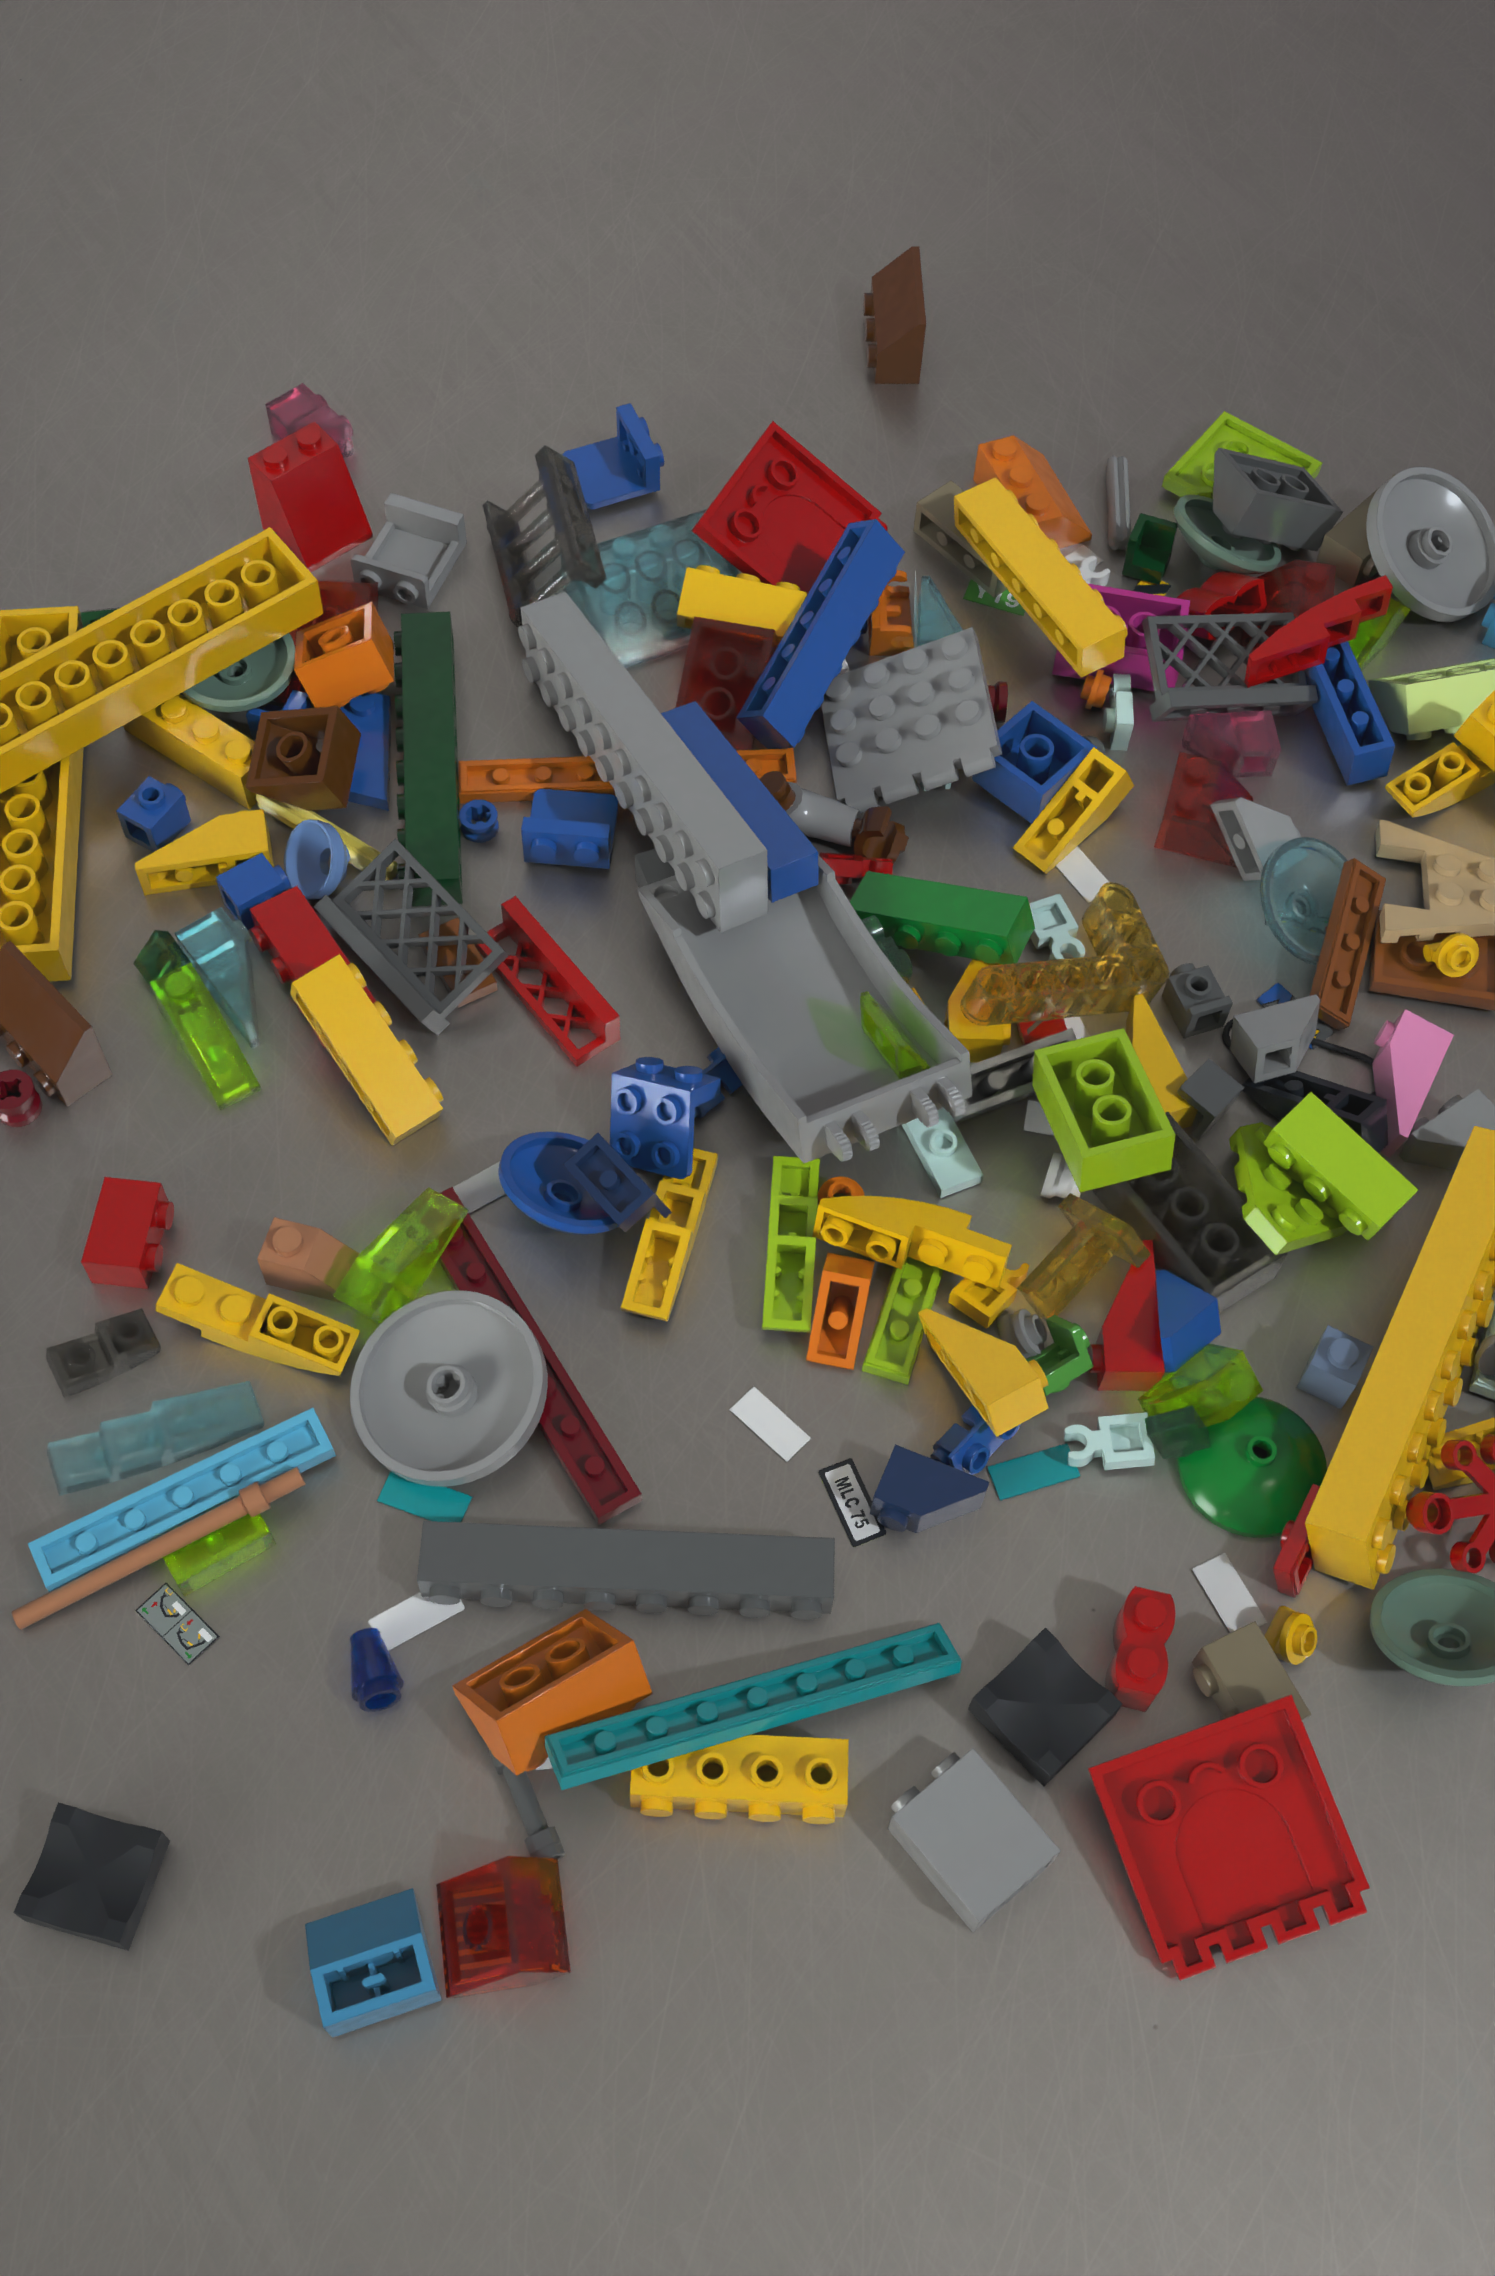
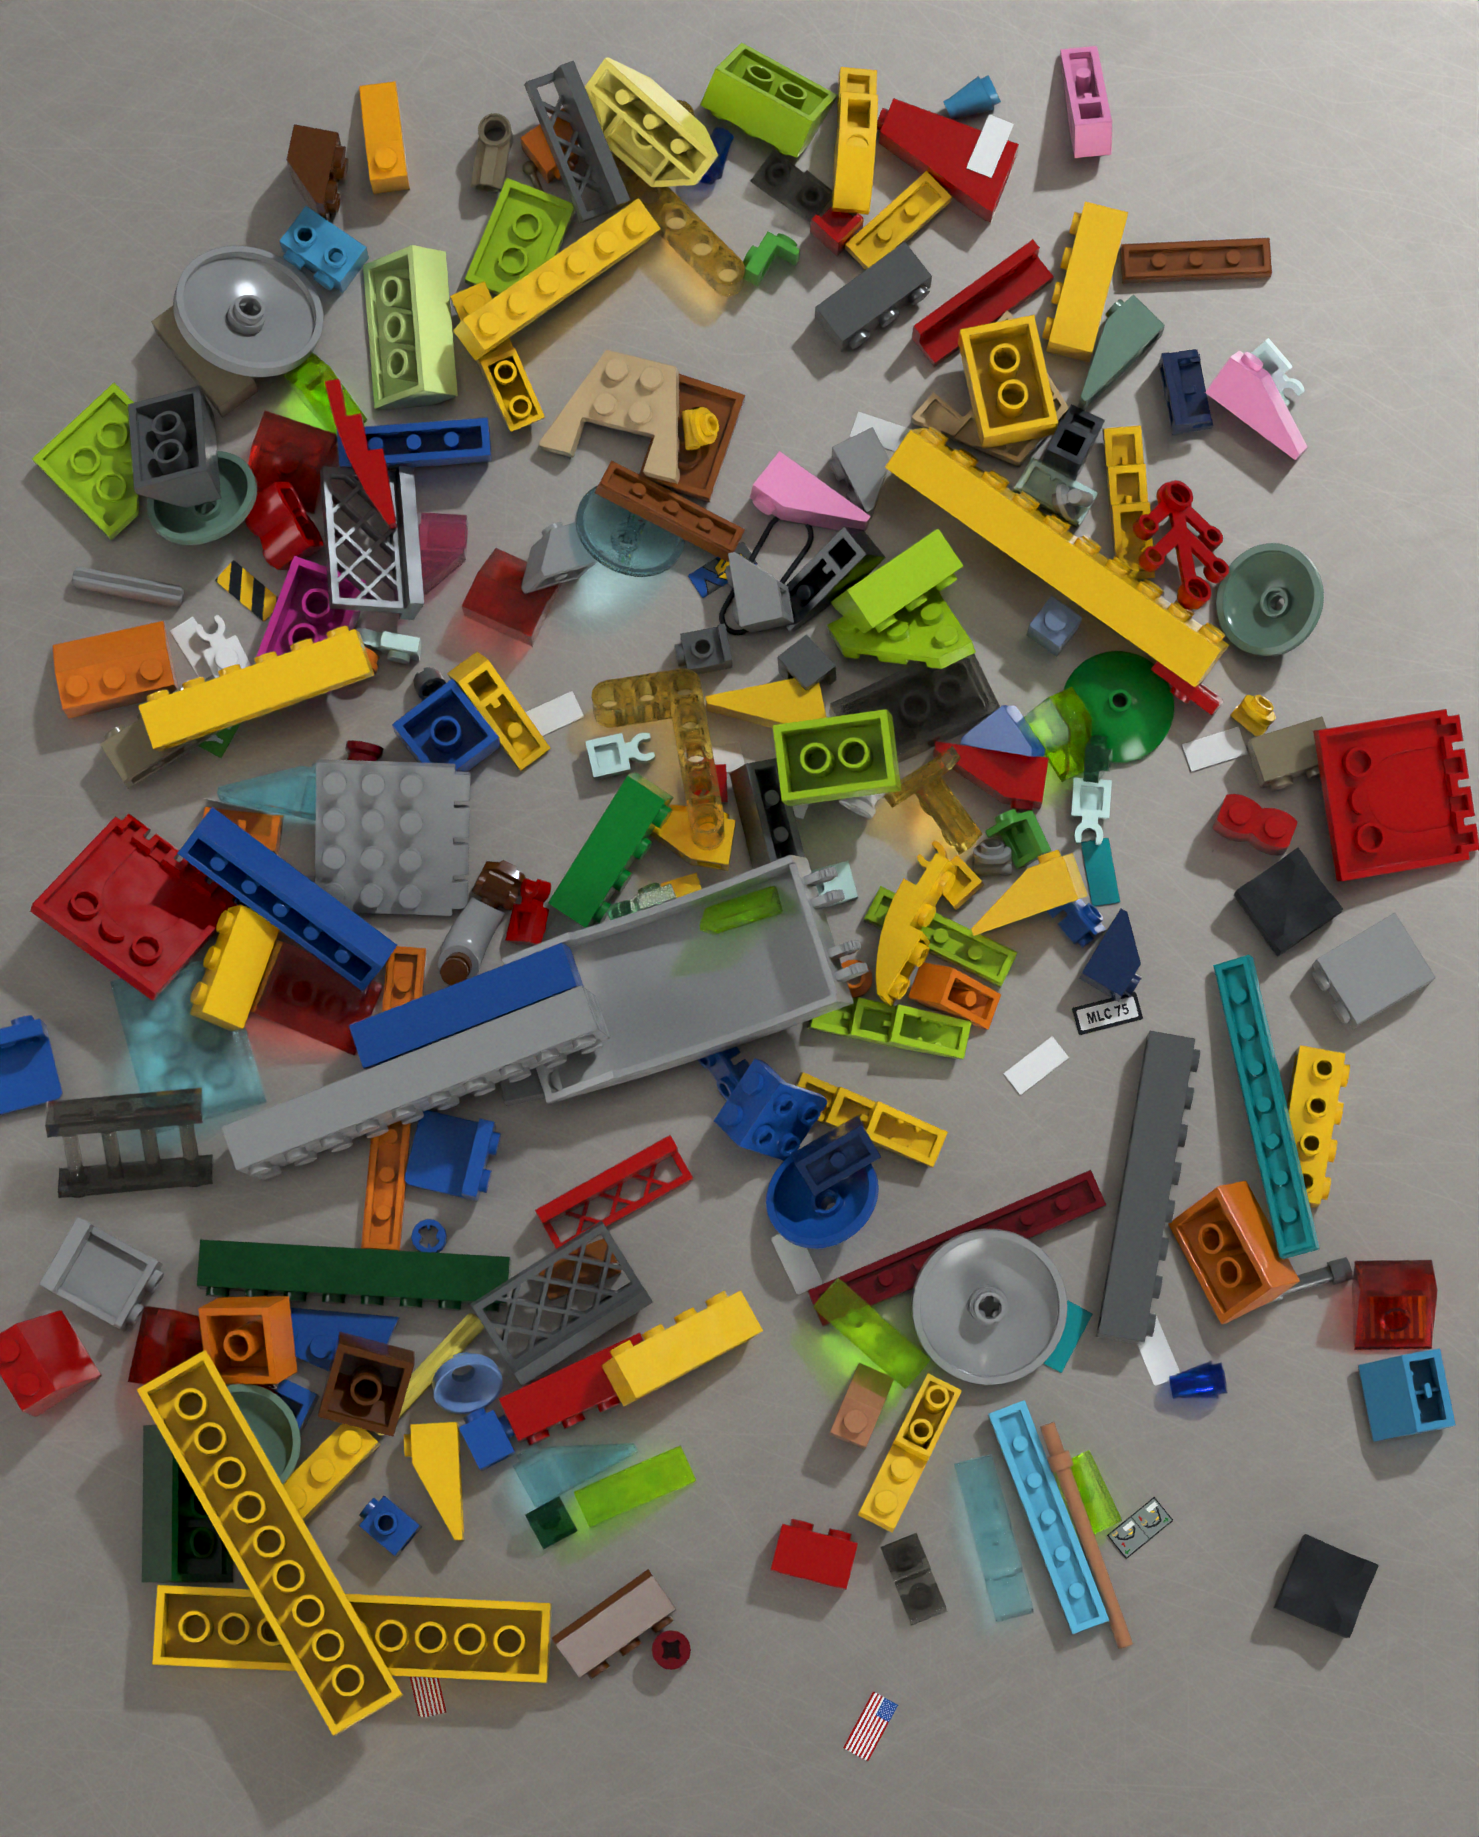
camera: 80 degrees left, 20 degrees up
dark green panel [1122,513,1178,585] -> none

